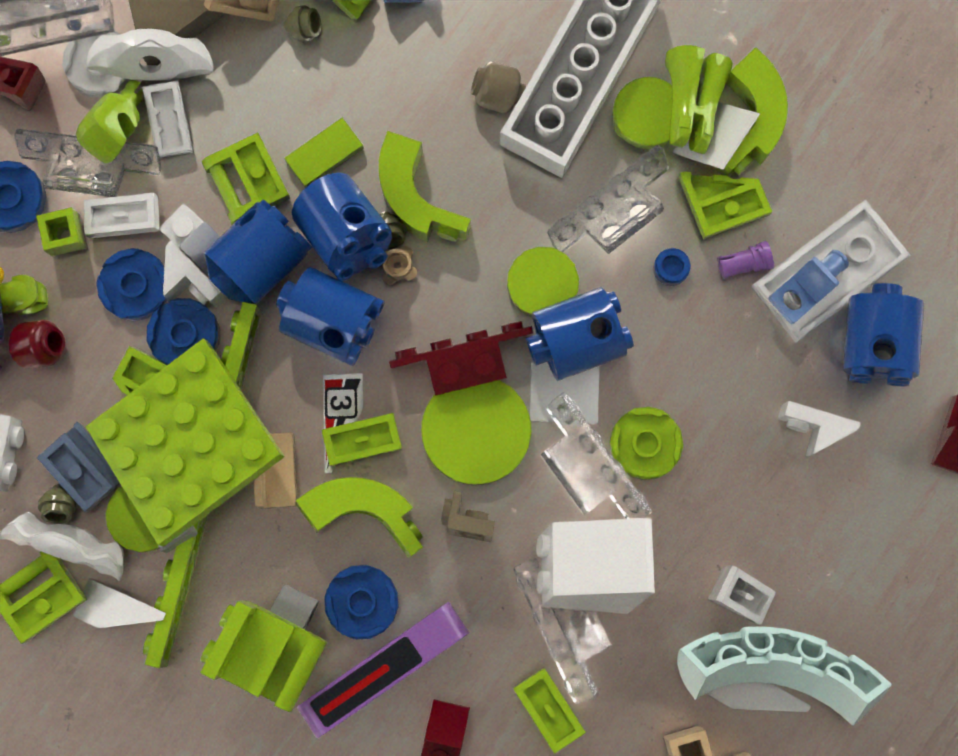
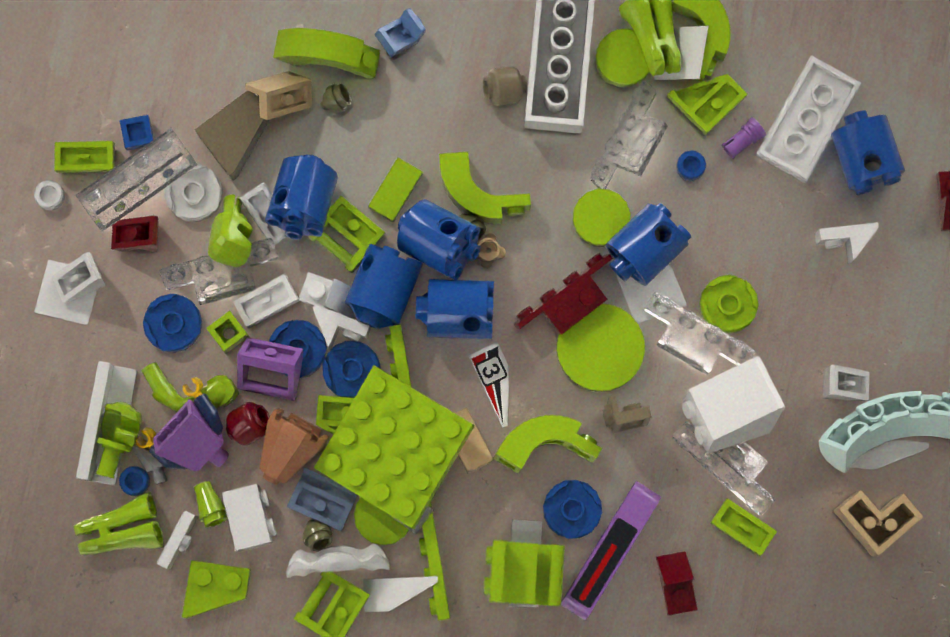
camera: 25 degrees left, 0 degrees up
white piece [86,29,214,81] -> none
lime plate [321,413,402,466] -> none
medium blue bracket [768,250,849,324] -> none
none -> medium lavender tile [237,337,303,401]
none -> nougat cone [259,408,330,485]
none -> blue cylinder [265,155,338,240]

